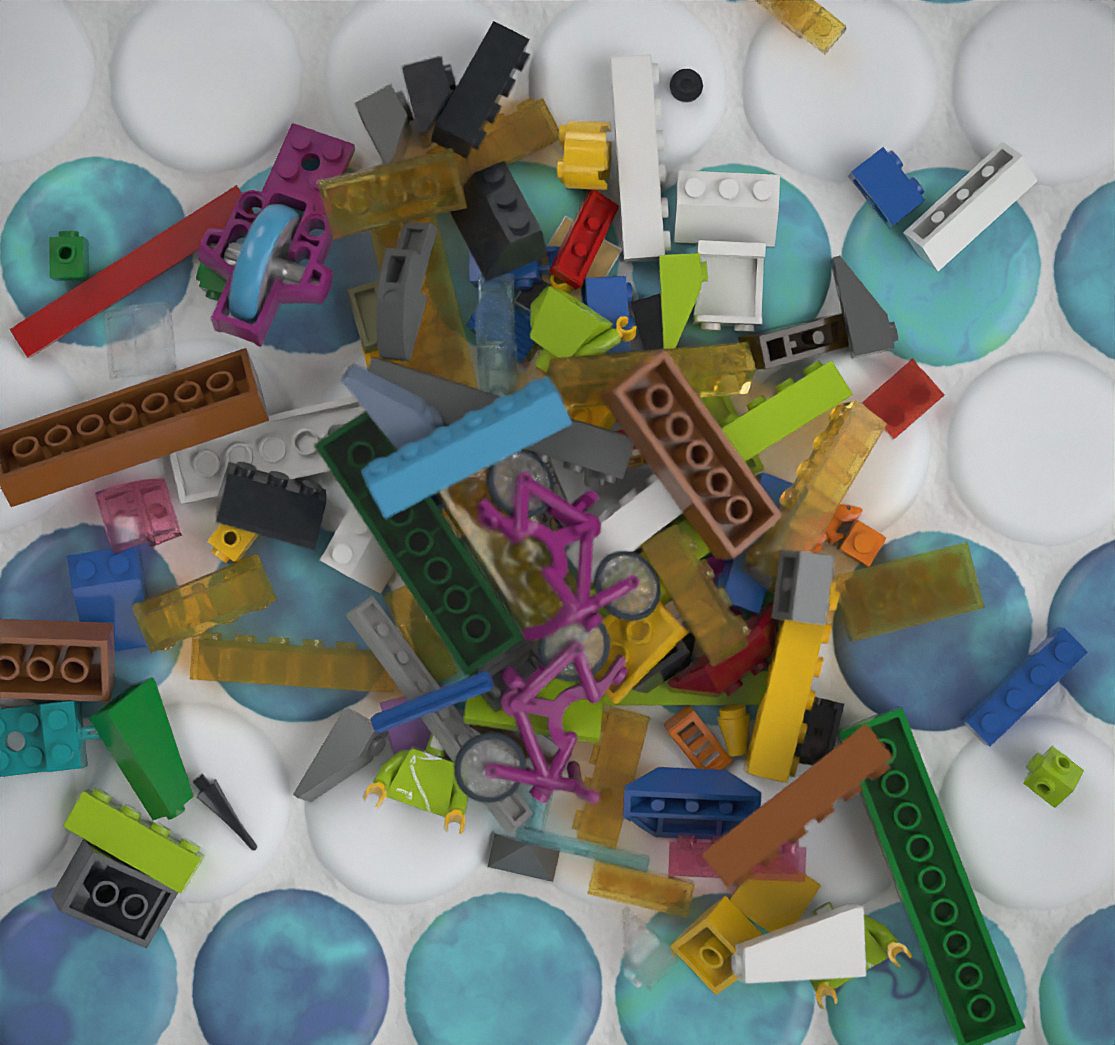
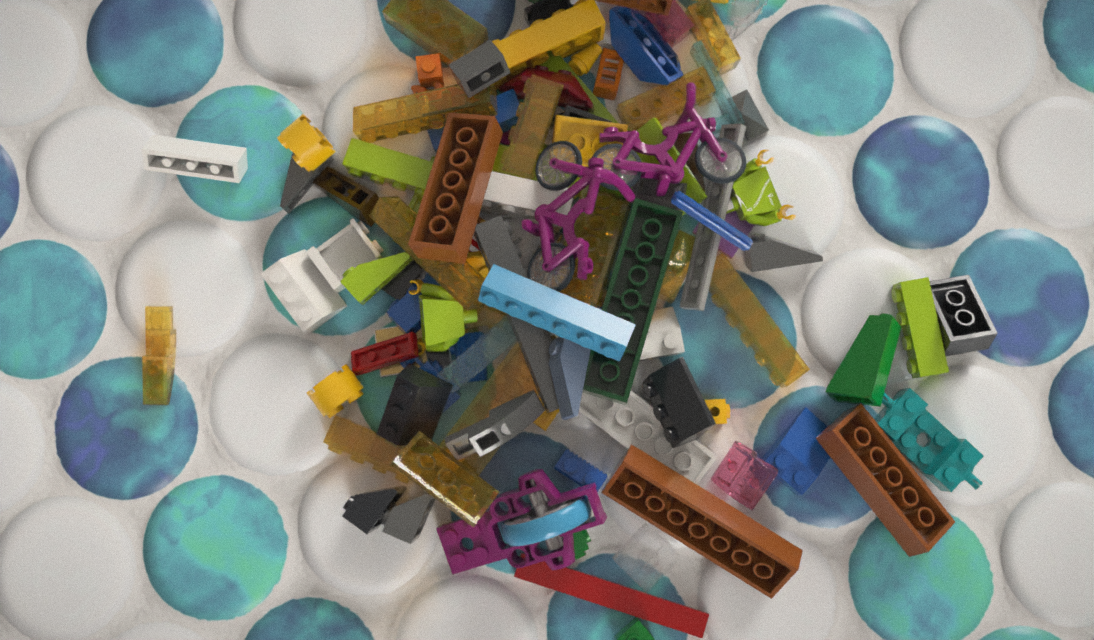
camera: 135 degrees left, 5 degrees down
clear yellow brick [132,553,278,653] -> none
black piece [192,773,257,851] -> none
olive tile [347,280,379,354] -> none
black brick [431,21,530,159] -> none
white brick [610,54,671,263] -> none
black plate [669,69,703,103] -> none
blue brick [848,147,925,229] -> none
clear red plate [861,358,945,440] -> none
none -> yellow brick [277,114,336,172]
none -> blue brick [553,449,607,493]

